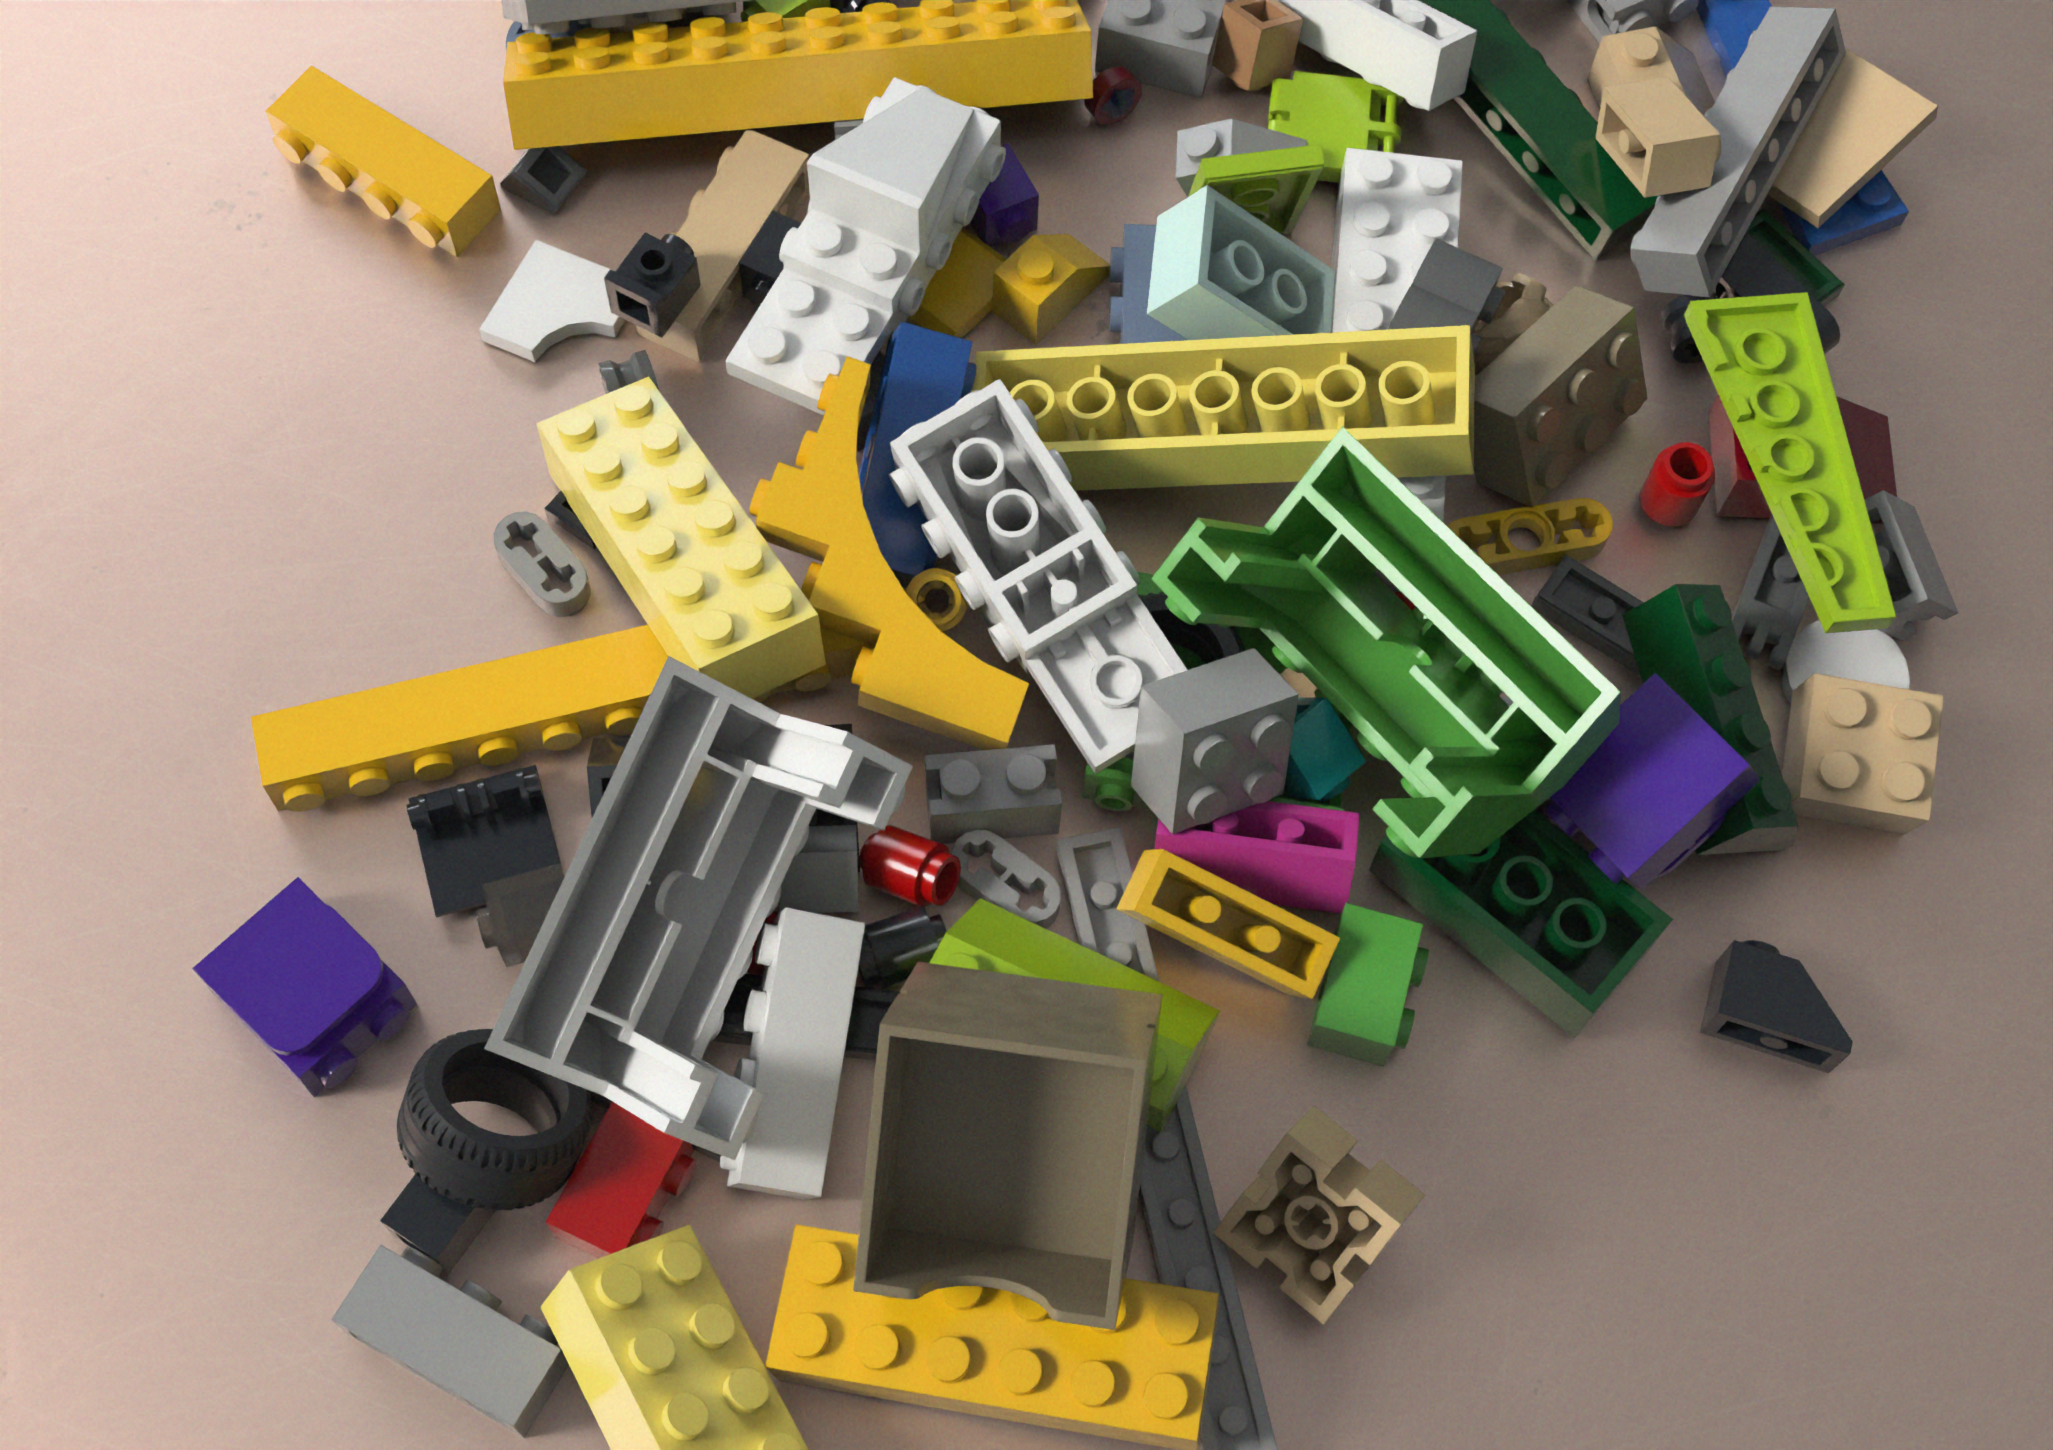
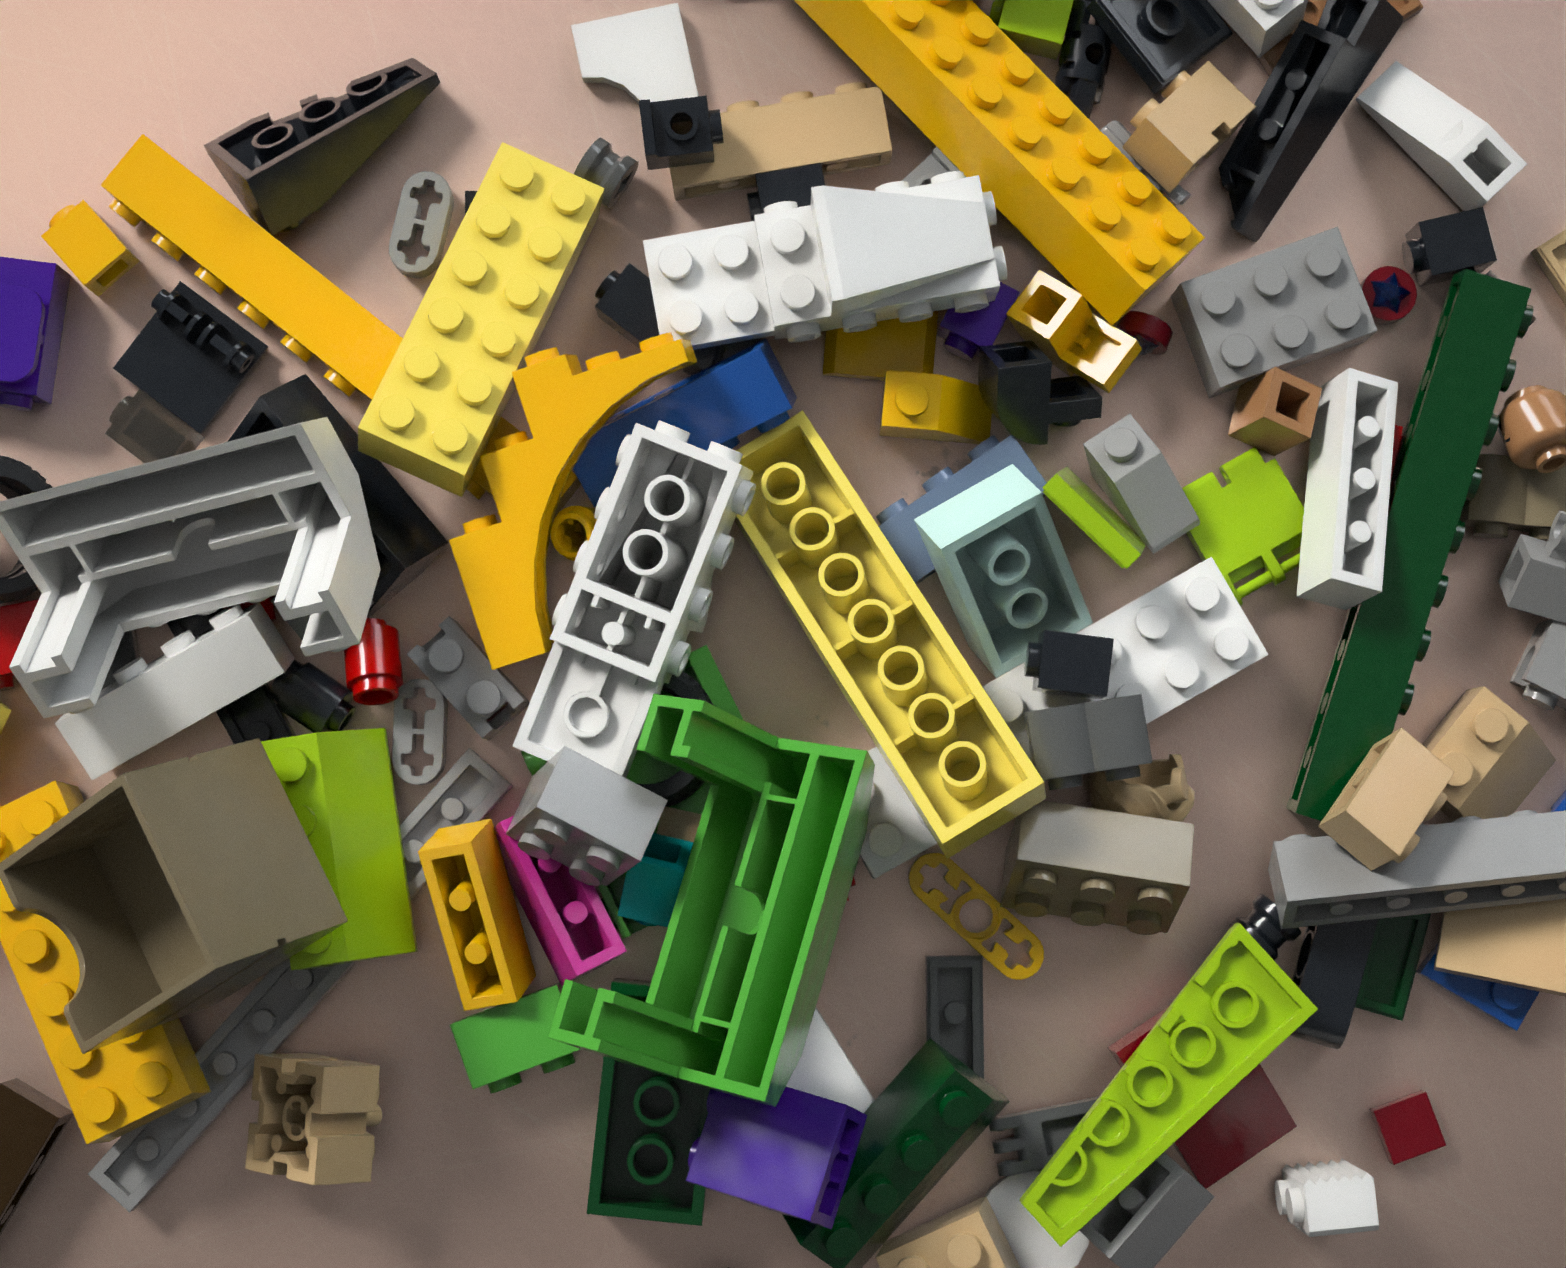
camera: 55 degrees right, 20 degrees up
red brick [1639,442,1715,526] -> none
none -> yellow brick [41,200,140,297]
none -> black wedge [204,58,440,236]
none -> black brick [595,263,660,350]
none -> black brick [978,340,1102,445]
none -> yellow brick [1006,270,1142,393]
none -> black brick [1024,630,1114,699]
none -> white brick [1274,1159,1379,1237]
none -> dark red tile [1369,1090,1446,1165]

